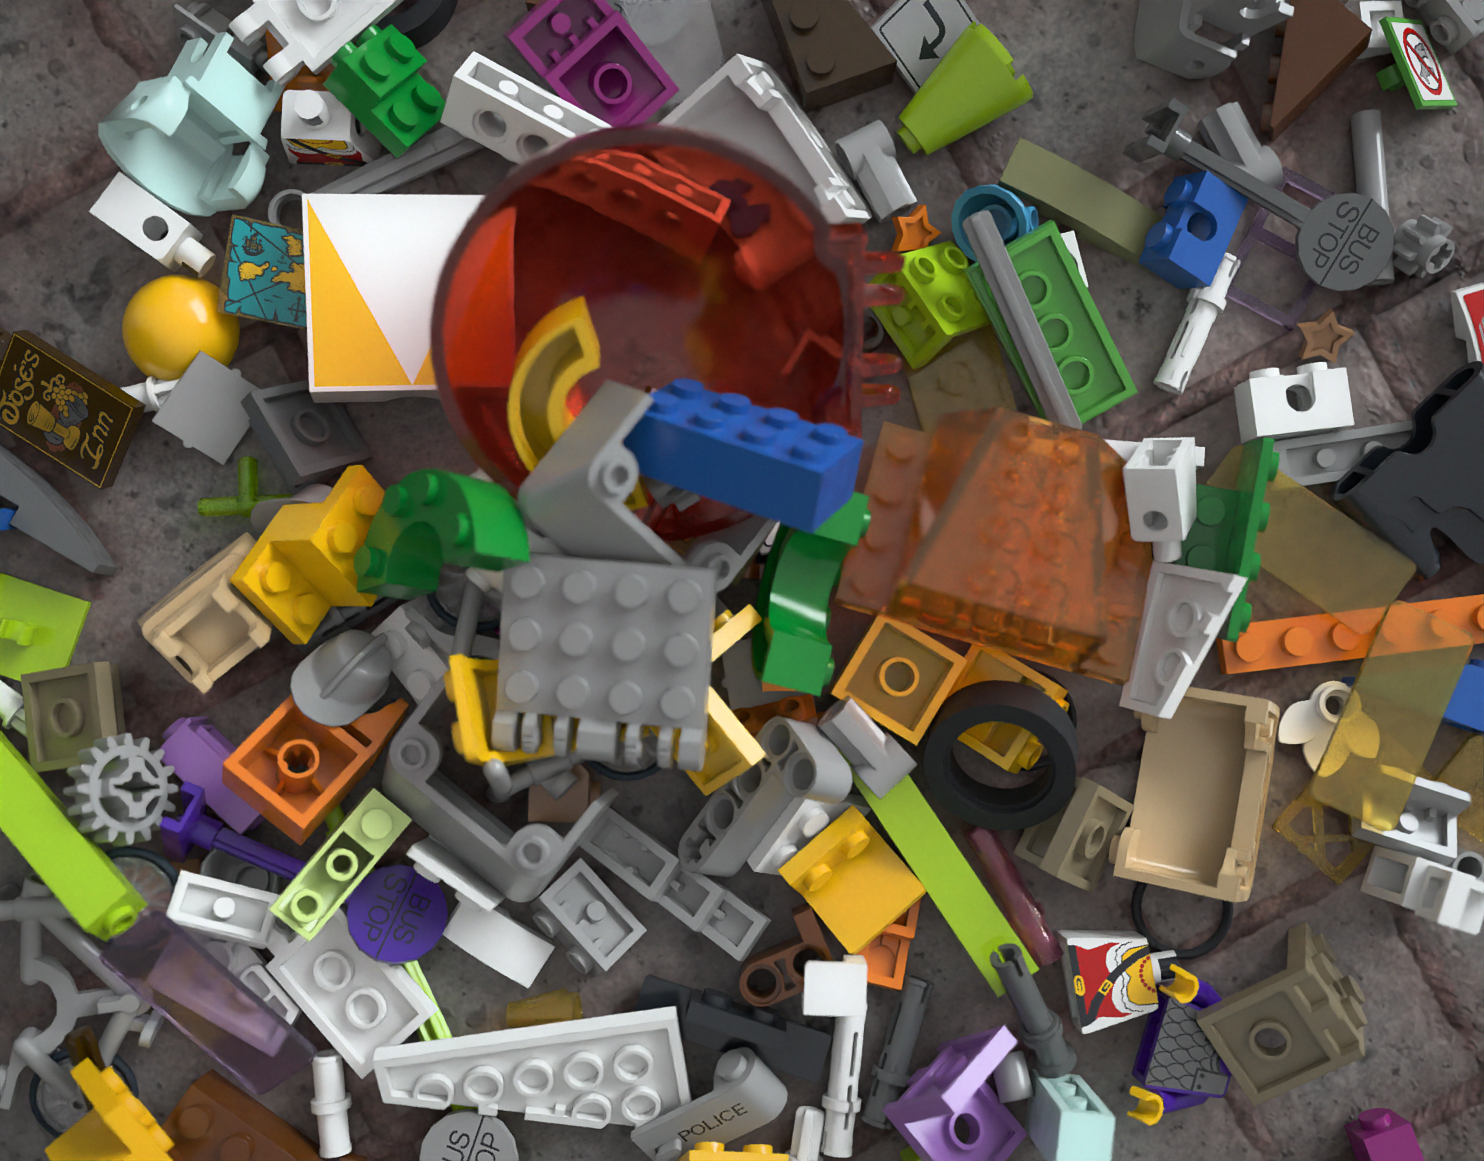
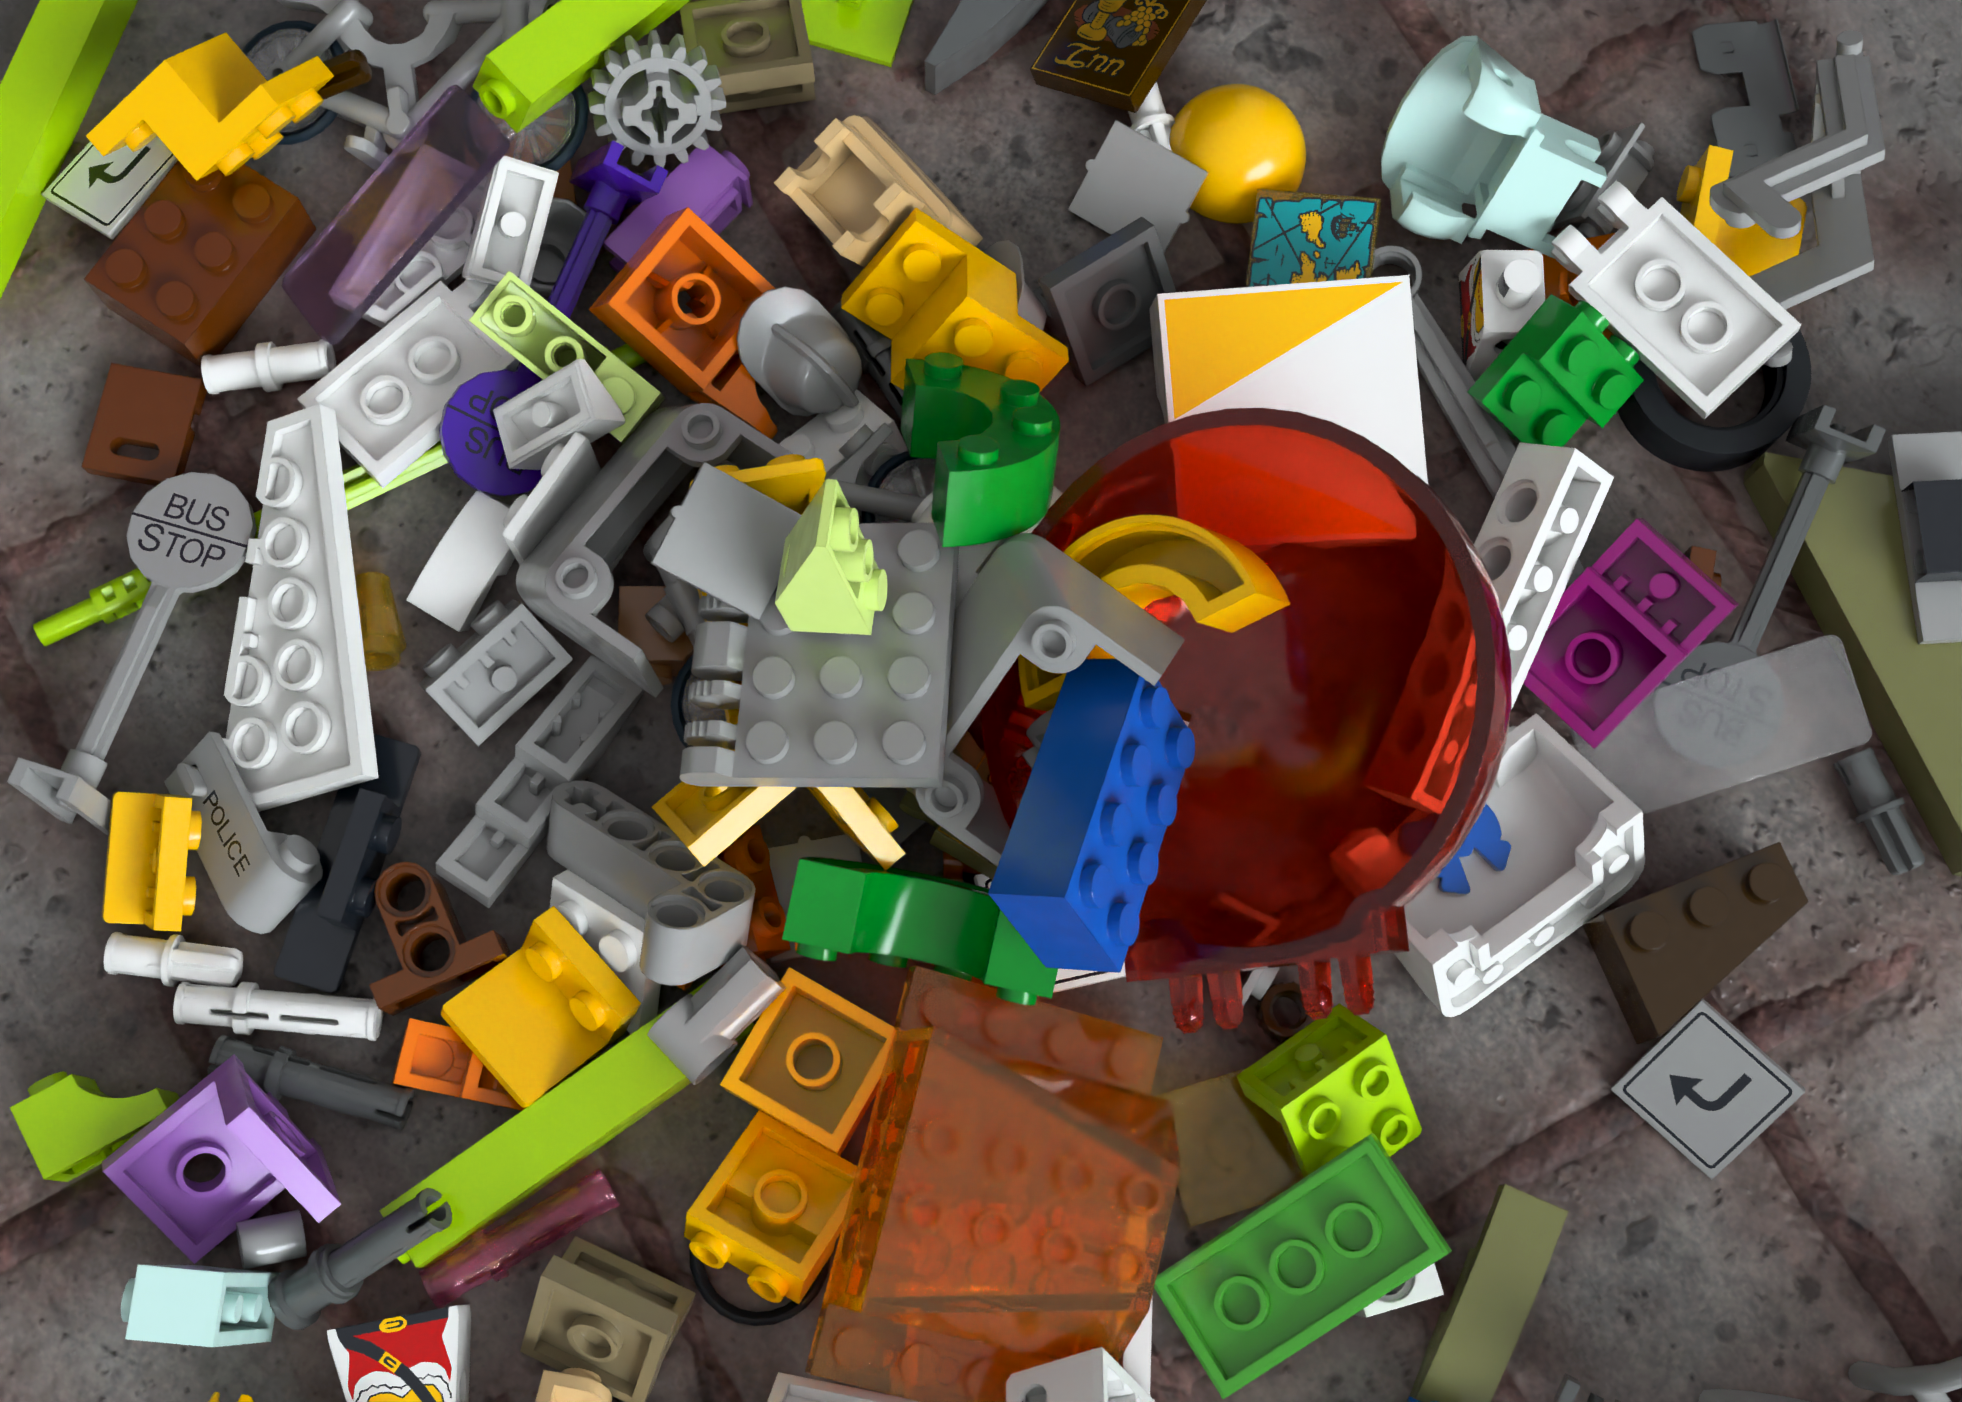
camera: 85 degrees right, 10 degrees down
white torso [89,172,216,278] -> none
clear neon green piece [197,456,292,518] -> none
white panel [802,955,867,1017] -> none
light grey piece [835,120,917,224] -> none
orange piece [891,205,941,252] -> none
lime cone [896,21,1033,156] -> none
black tyre [923,680,1078,830] -> none
dark azure helmet [951,184,1039,262] -> none
light grey axle [962,210,1082,437] -> none
none -> white slope [493,359,626,470]
none -> light grey piece [650,462,801,620]
none -> yellowish green slope [775,479,887,635]

